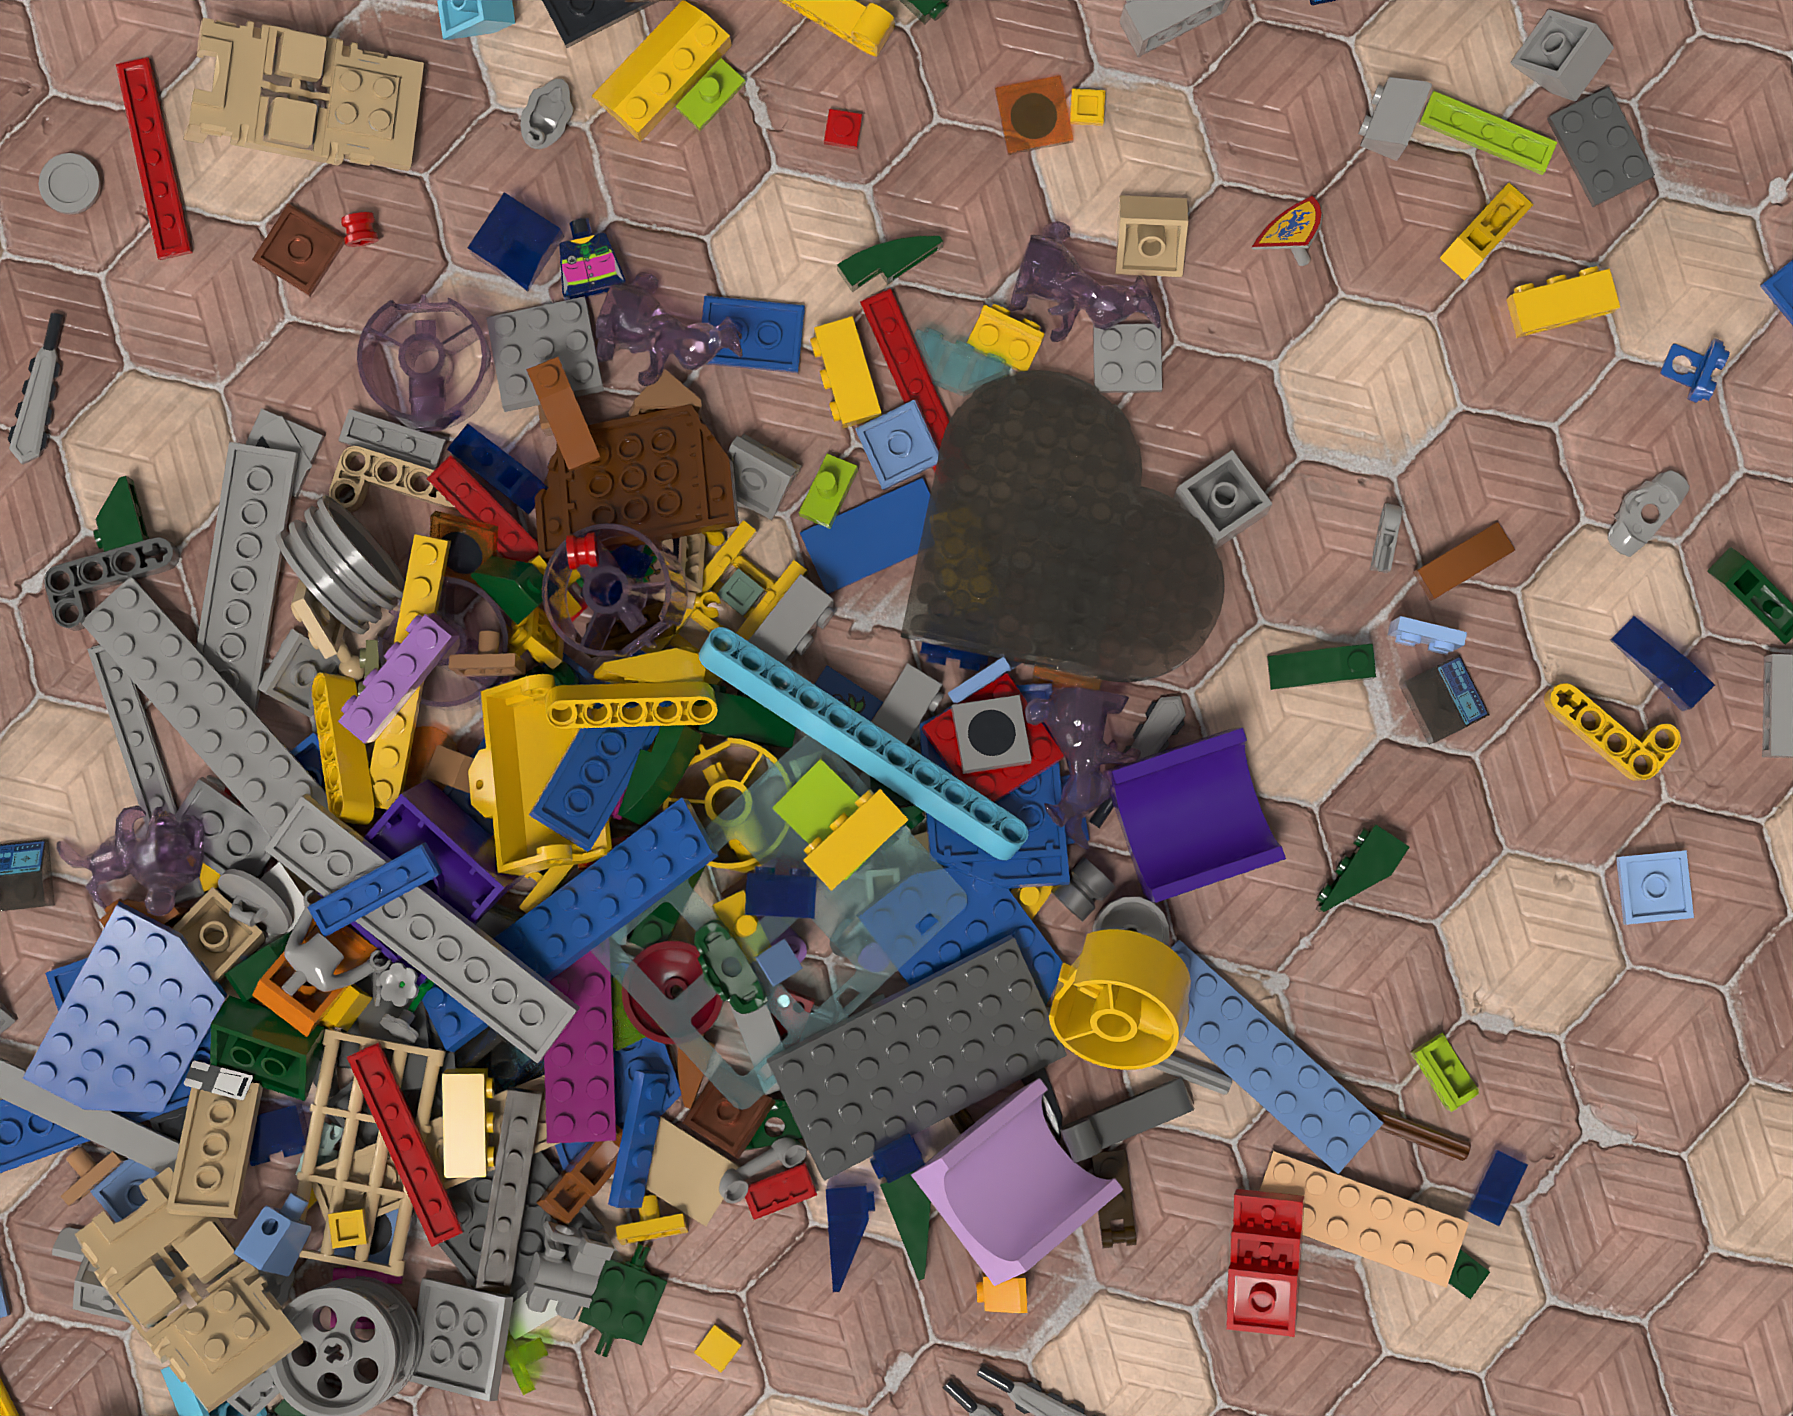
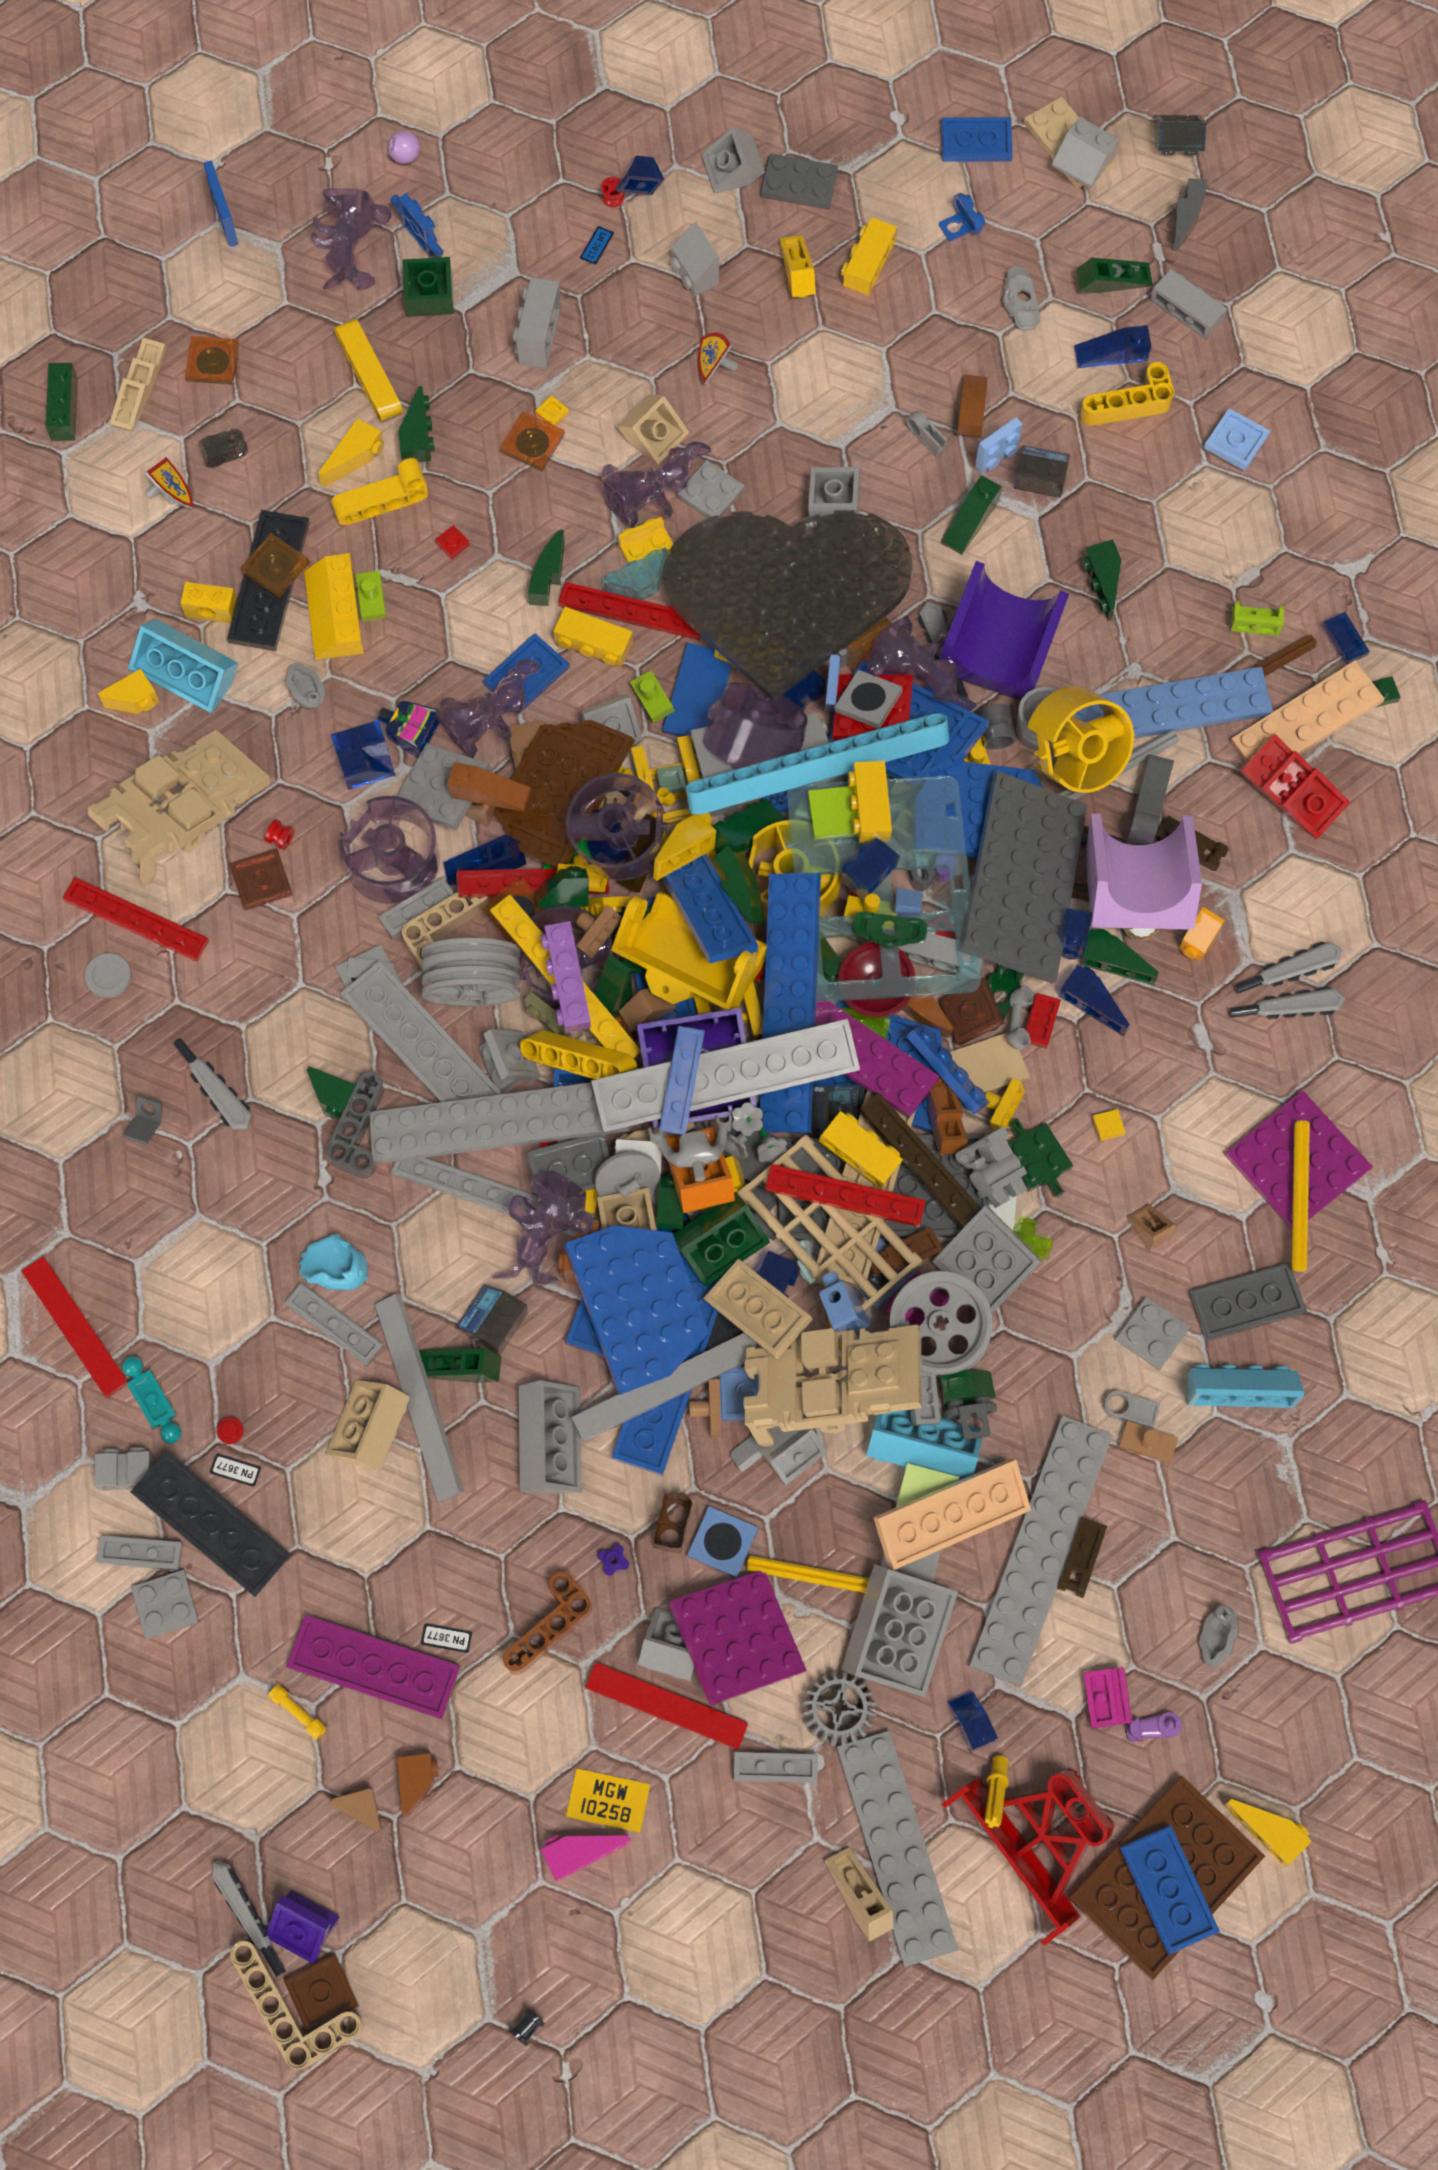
camera: 50 degrees left, 15 degrees down
sticker [184,1061,253,1100] -> none
tan plate [291,578,365,682] -> none
yellow plate [328,1208,369,1249] -> none
yellow beam [545,681,718,729] -> none
red wheel [566,532,599,570] -> none
medium blue tile [855,400,944,490] -> none
lime plate [1419,91,1557,175] -> none
none -> dark green slope [594,955,633,1019]
none -> clear purple animal [702,682,808,768]
none -> reddish brown hinge [870,1227,943,1276]

